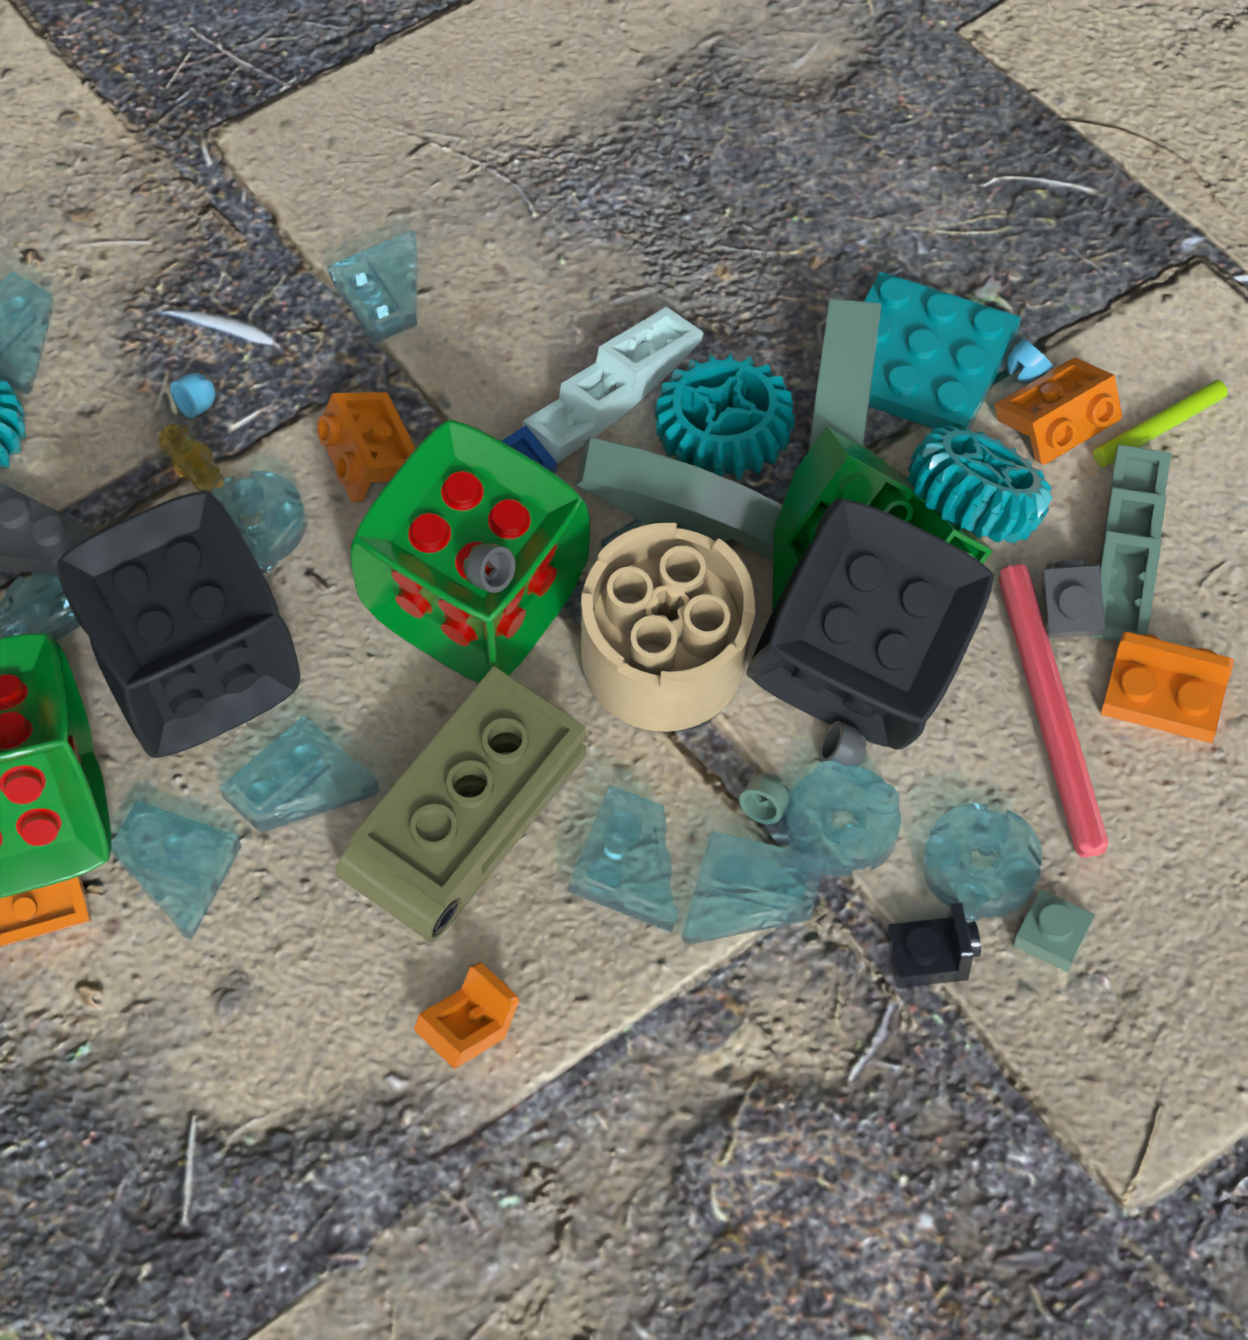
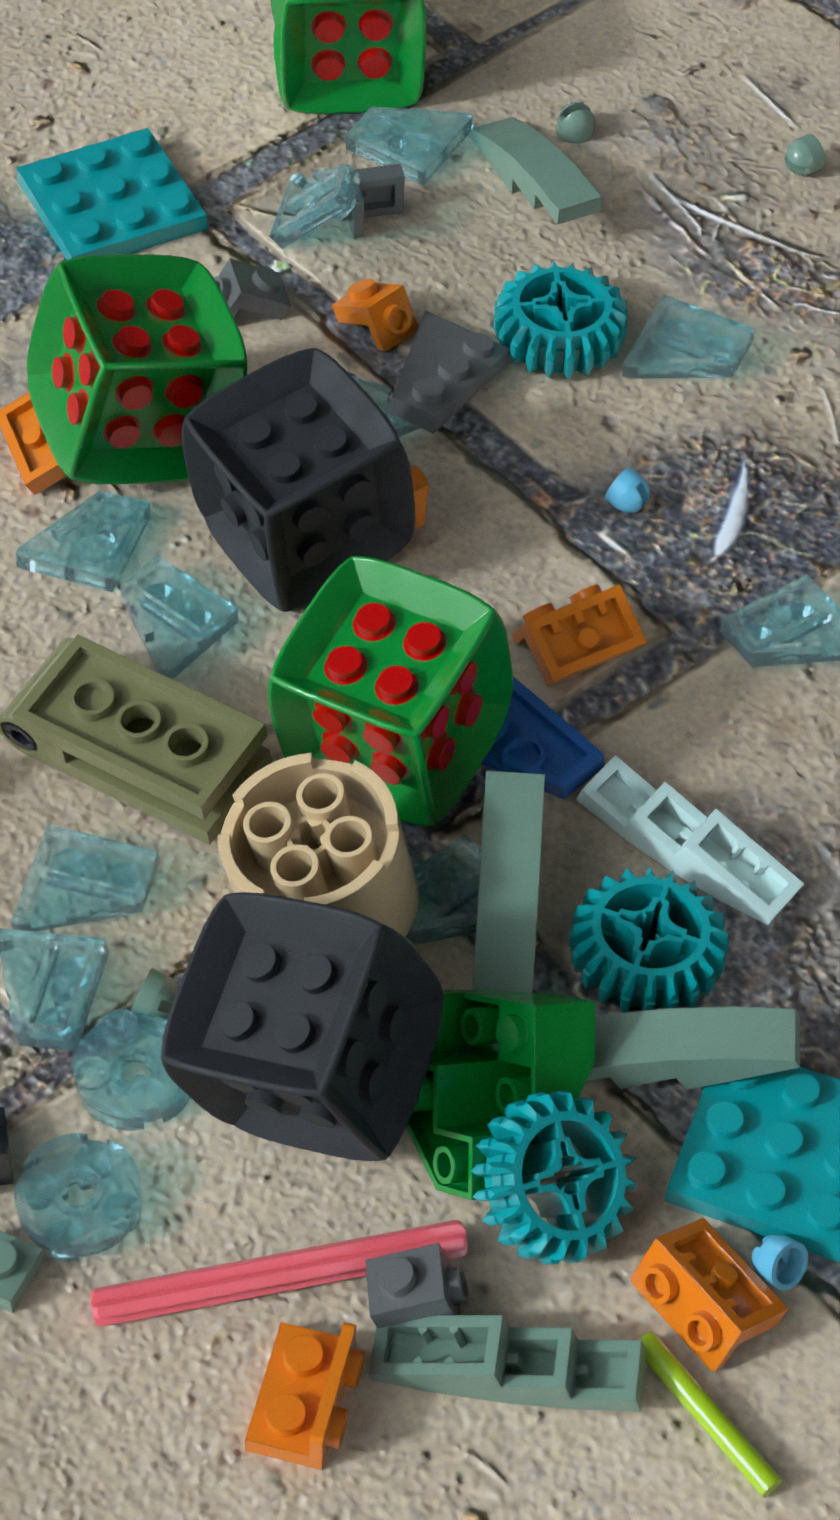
camera: 80 degrees right, 5 degrees down
clear yellow axle [158,423,225,493] -> none
clear light blue plate [209,471,308,573] -> none
dark grey hinge [463,543,515,593] -> none

